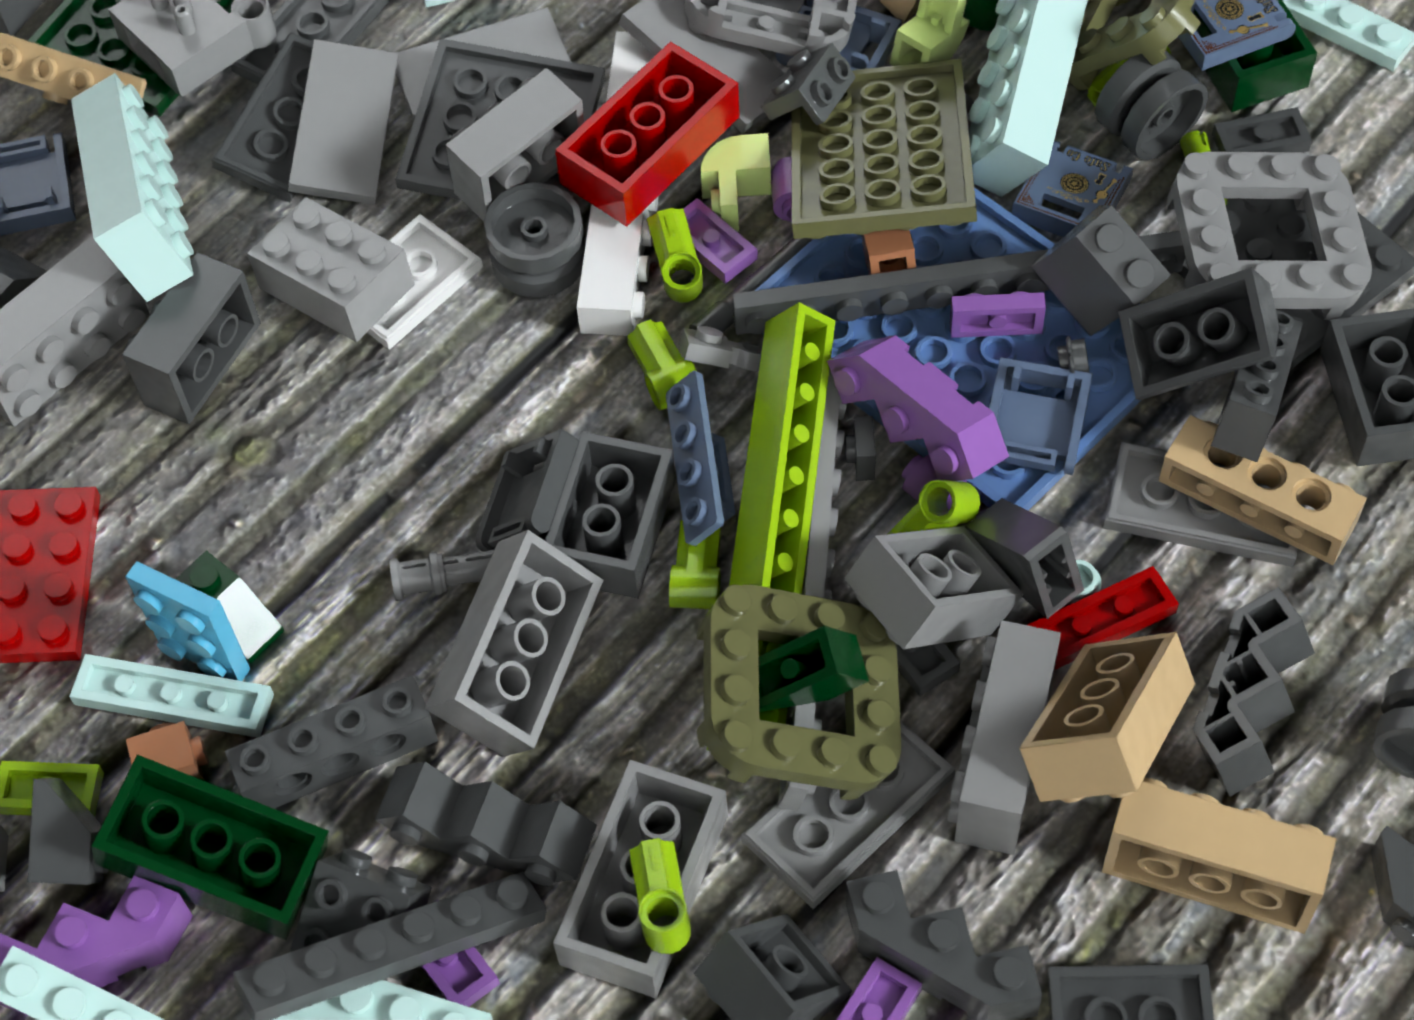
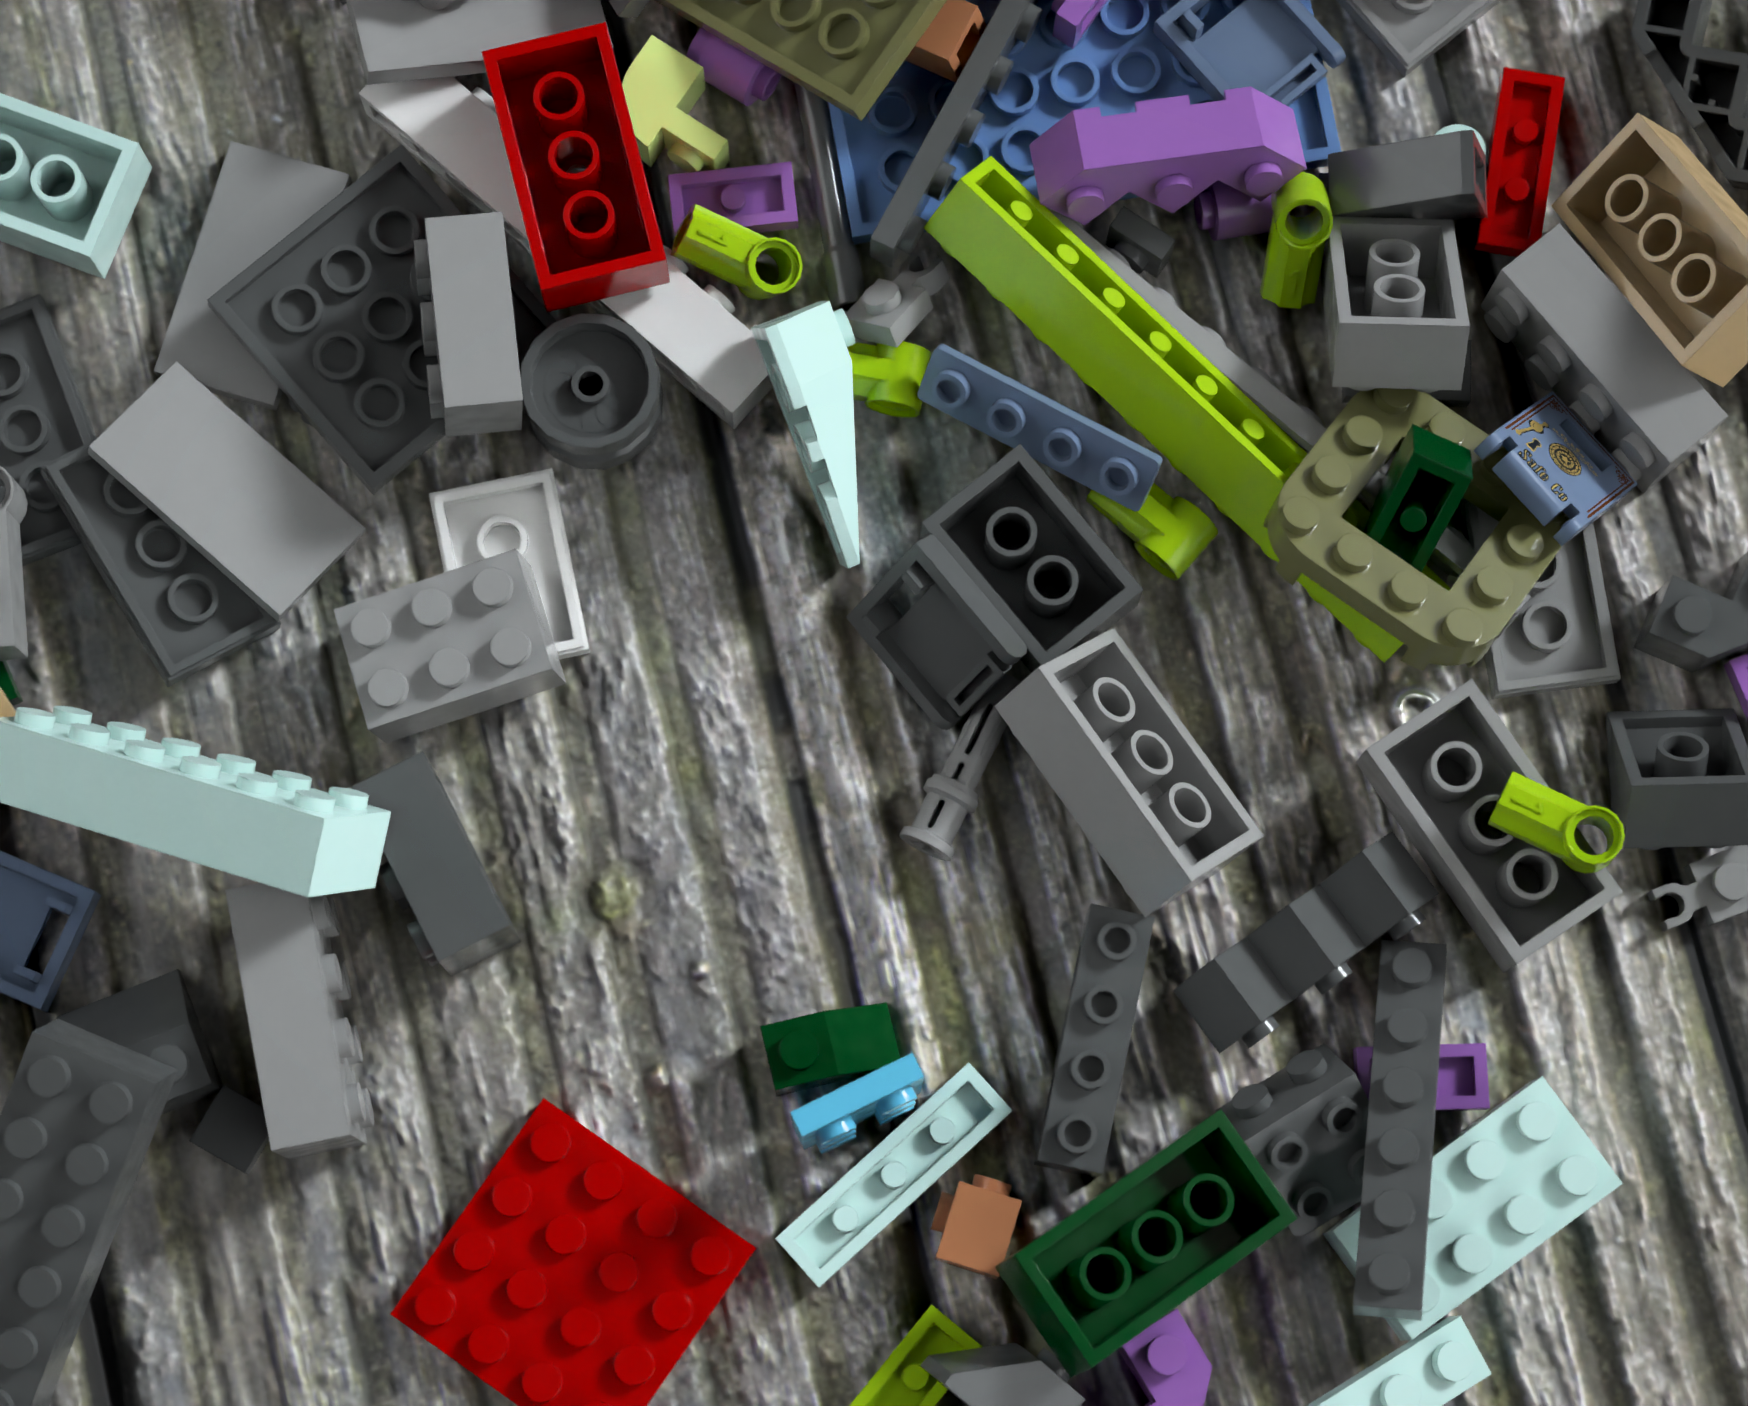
camera: 60 degrees left, 20 degrees up
none -> light aqua wedge [751,301,860,568]
none -> sand blue container [1474,391,1638,547]

